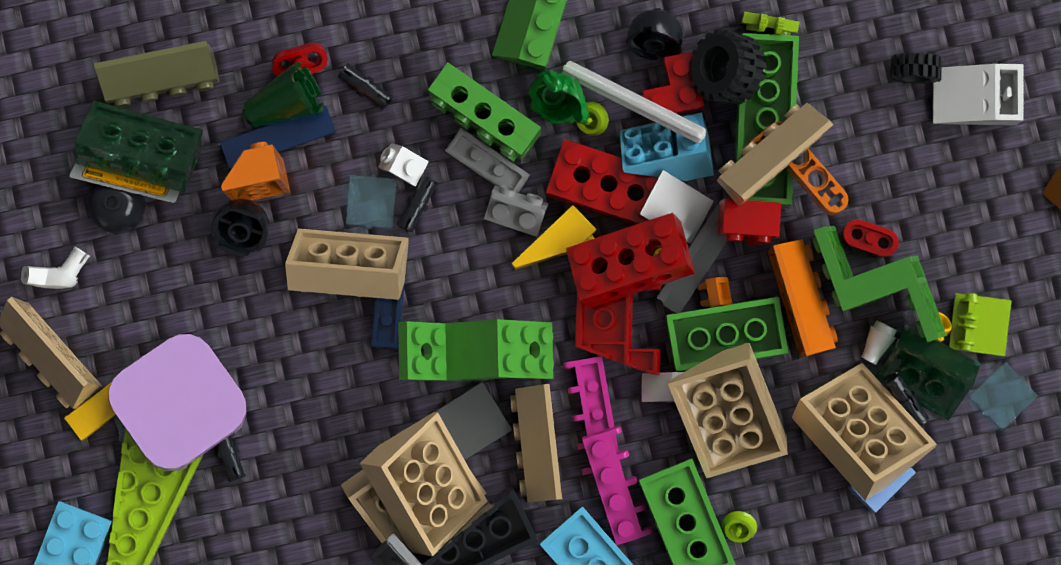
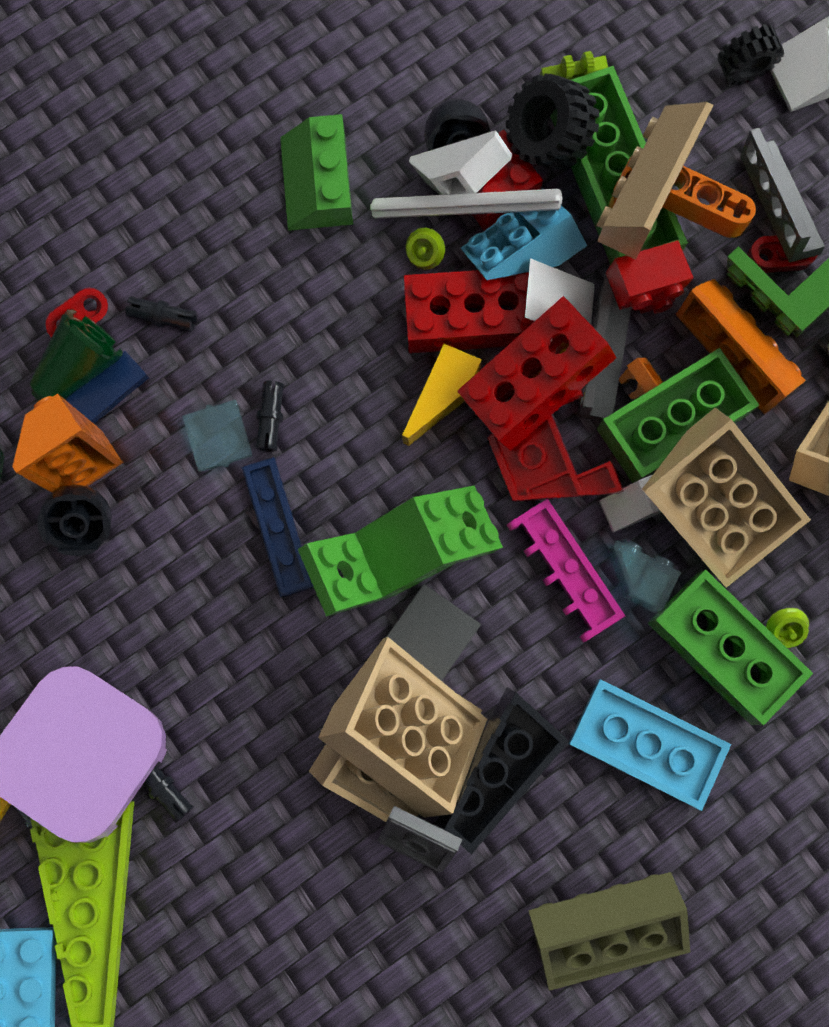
camera: 15 degrees left, 5 degrees down
tan slope [285,229,409,300] -> none
white bracket [378,143,428,186] -> none
bright green brick [428,62,541,162] -> none
light grey tile [445,128,530,193] -> none
light grey bracket [484,185,548,237] -> none
tan slope [510,384,562,503] -> none
green hair [528,70,589,124] -> none
dark pink hinge [582,426,654,545] -> none
none -> white slope [409,130,512,195]
none -> clear light blue slope [608,539,681,613]
none -> dark grey fence [740,128,825,262]

